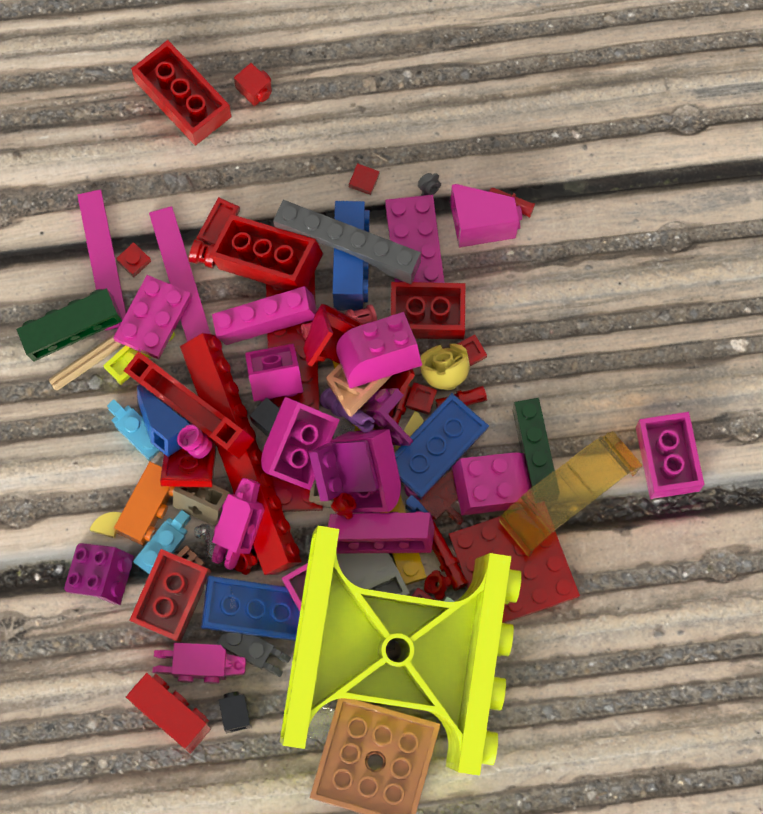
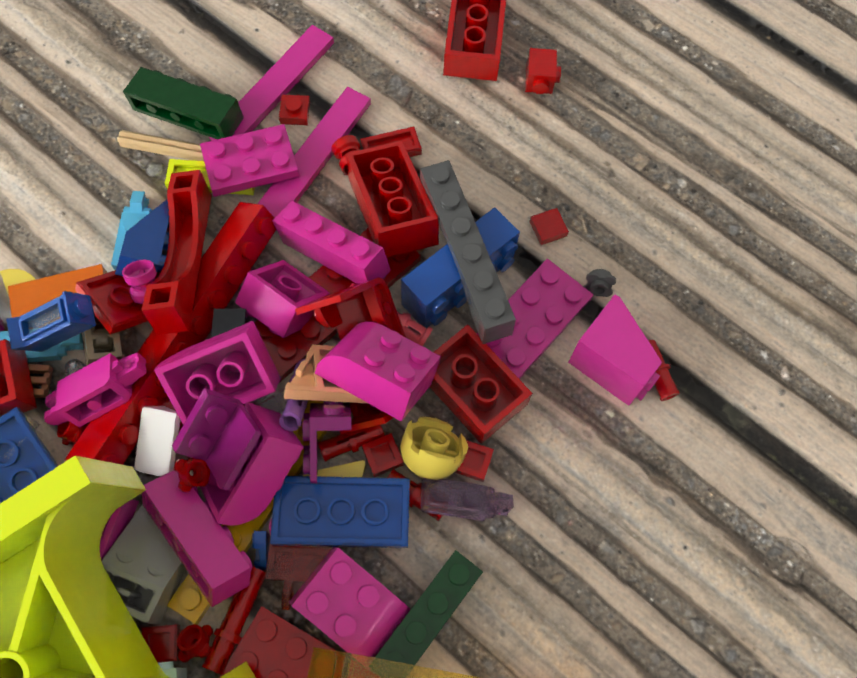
camera: 45 degrees right, 5 degrees down
none -> blue window [6,291,96,352]
none -> white slope [134,406,180,477]
none -> clear purple hinge [421,478,514,521]

